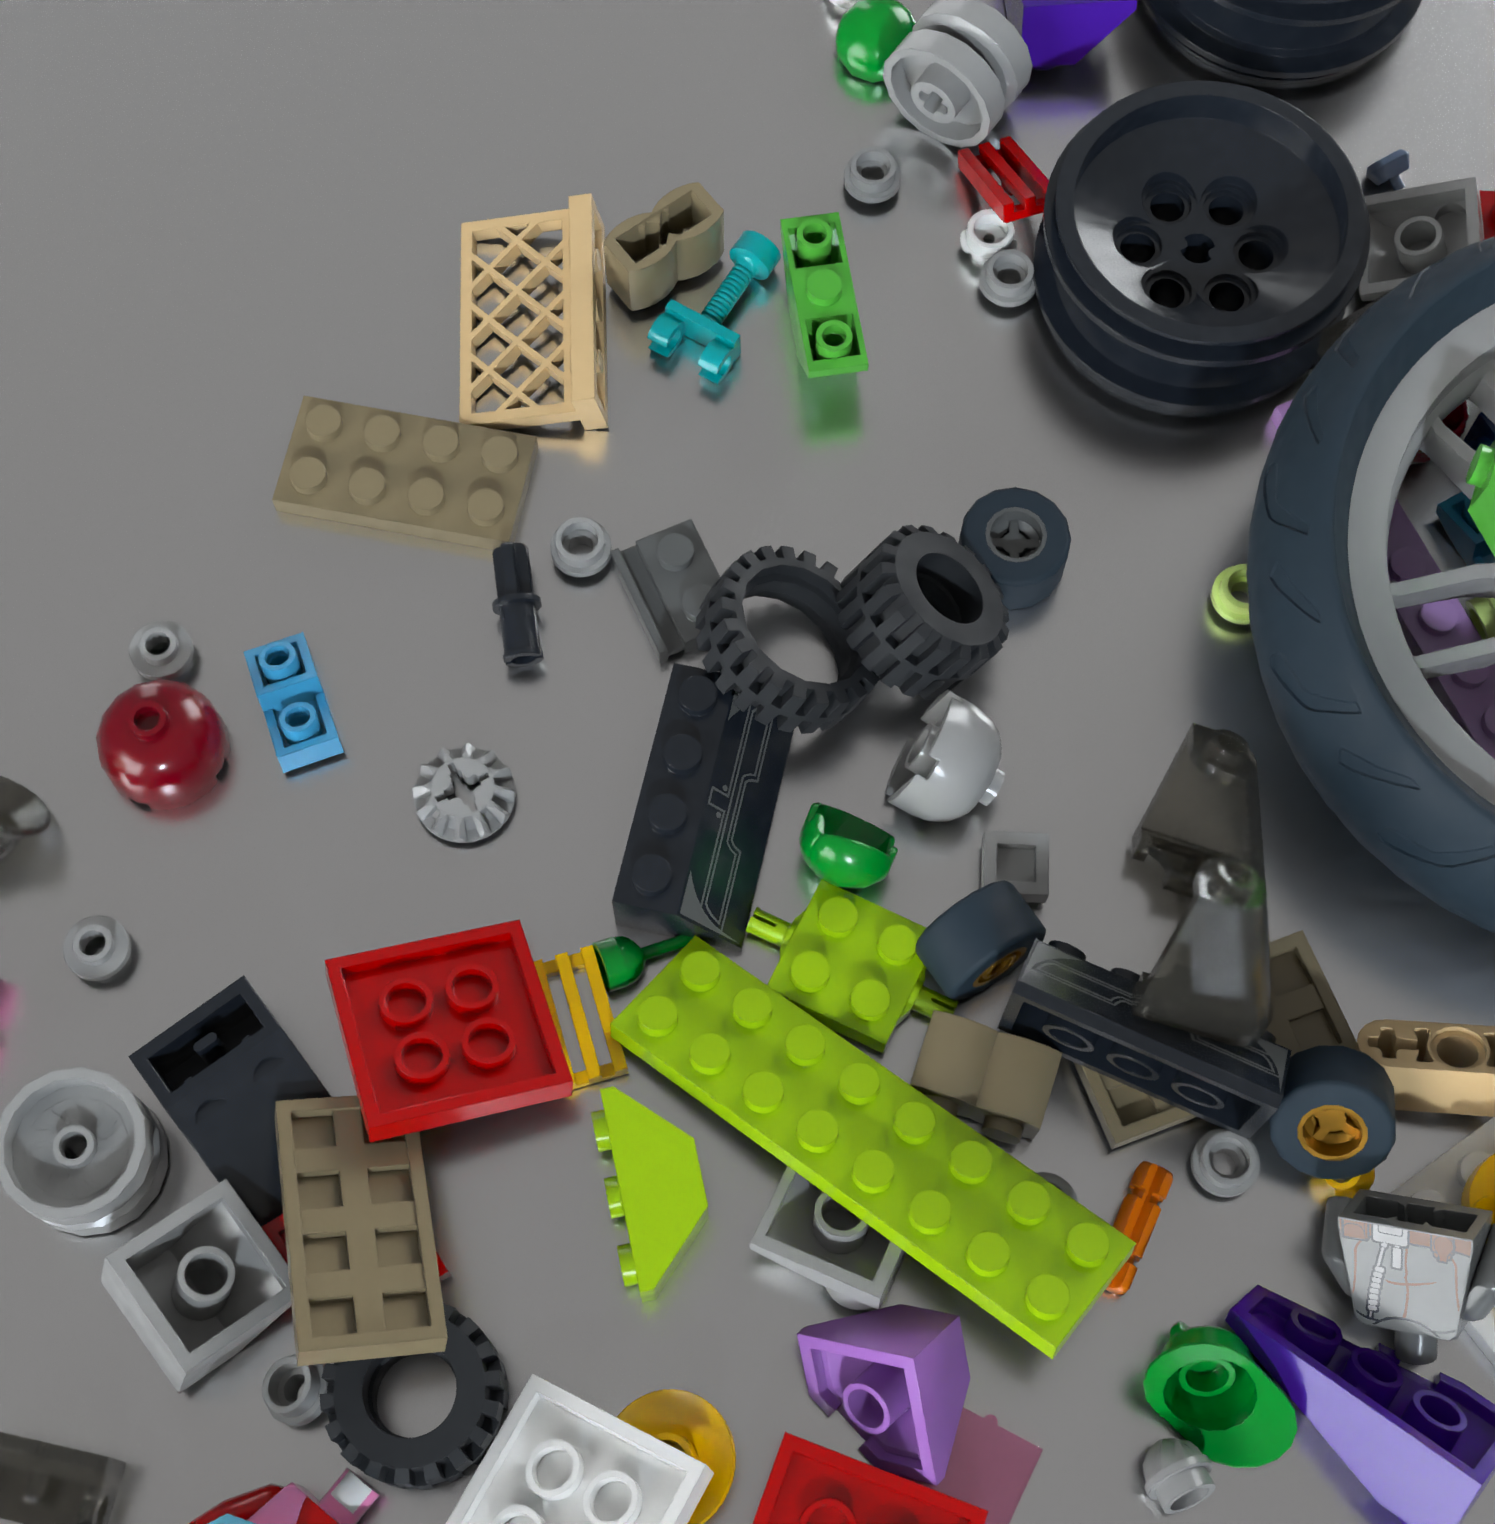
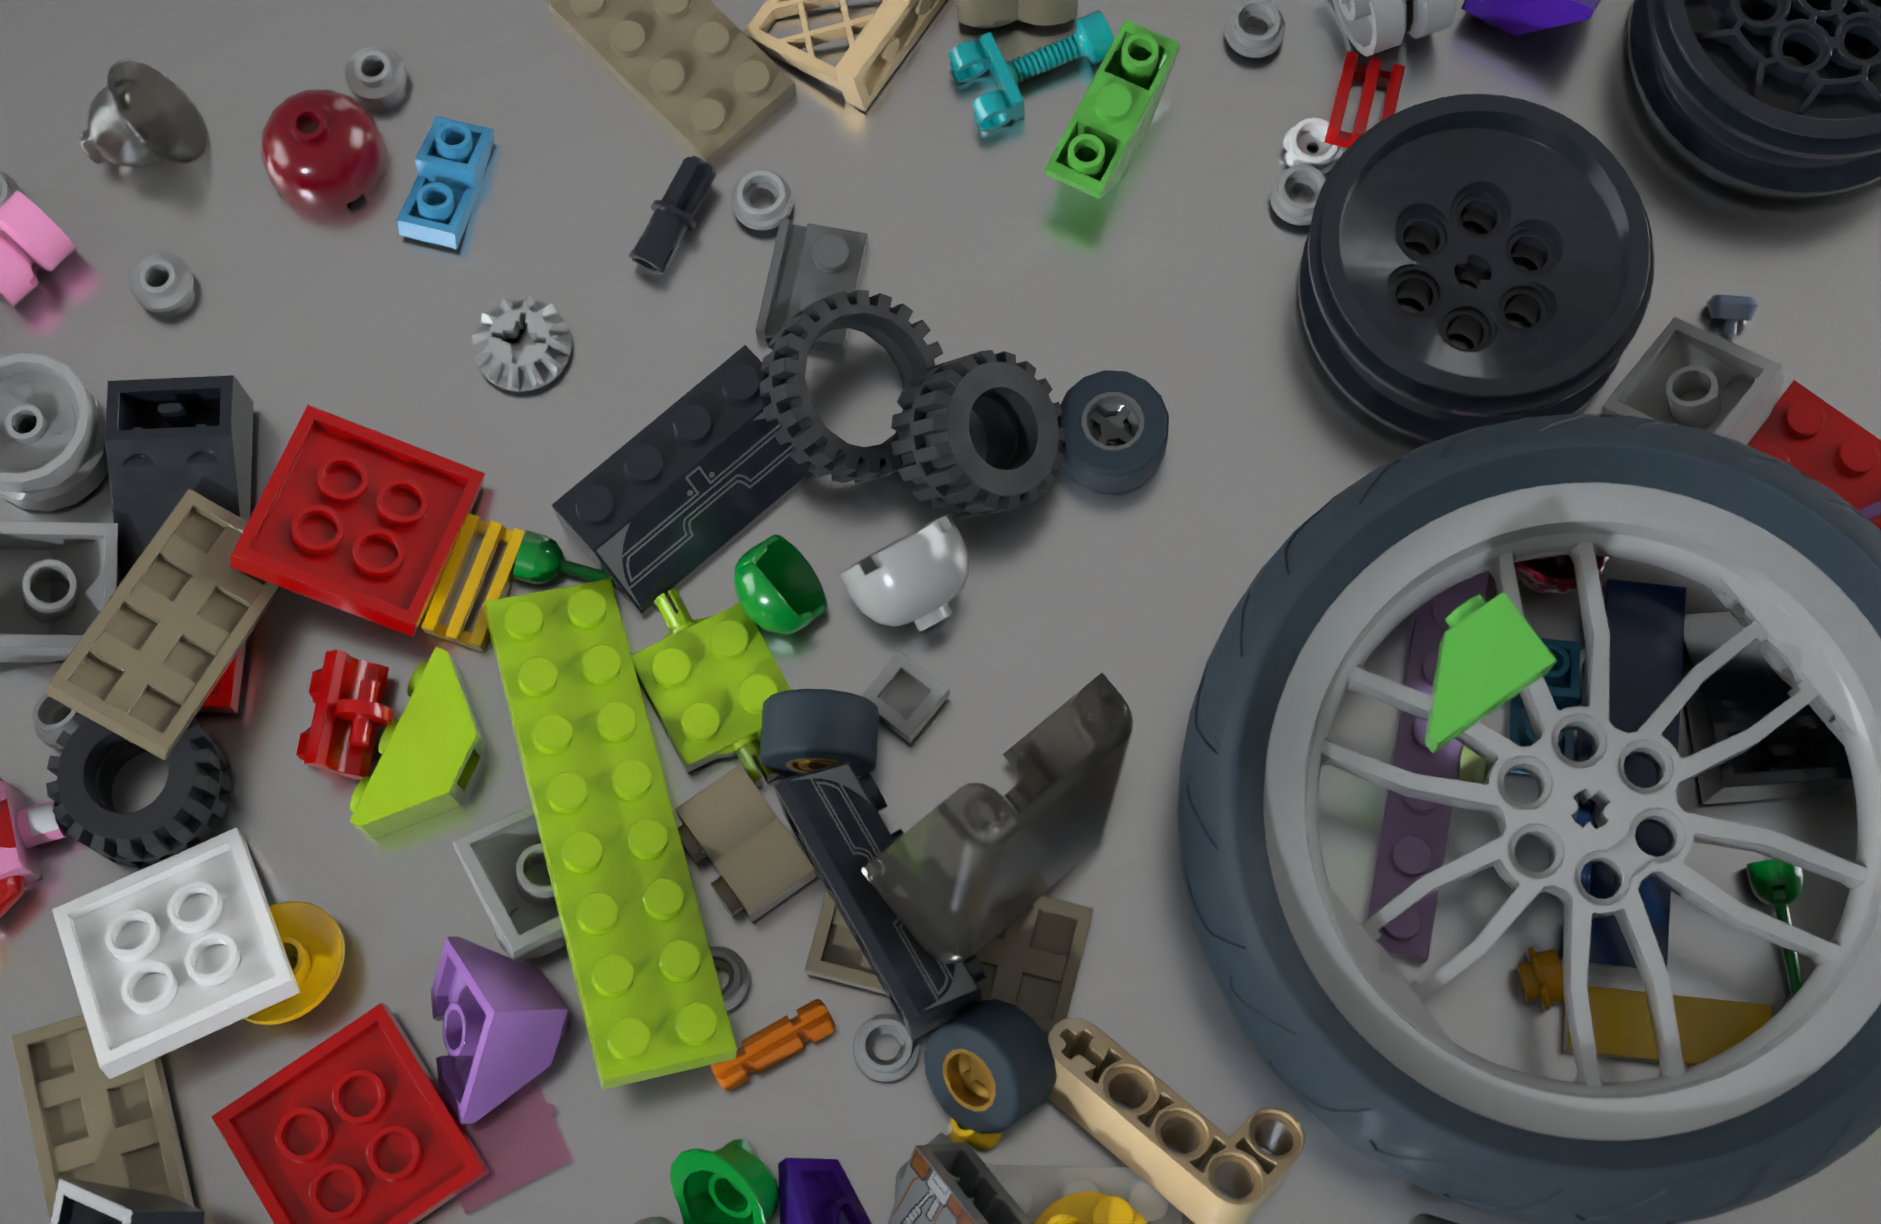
camera: 40 degrees right, 5 degrees up
none -> red hips [296,650,394,780]

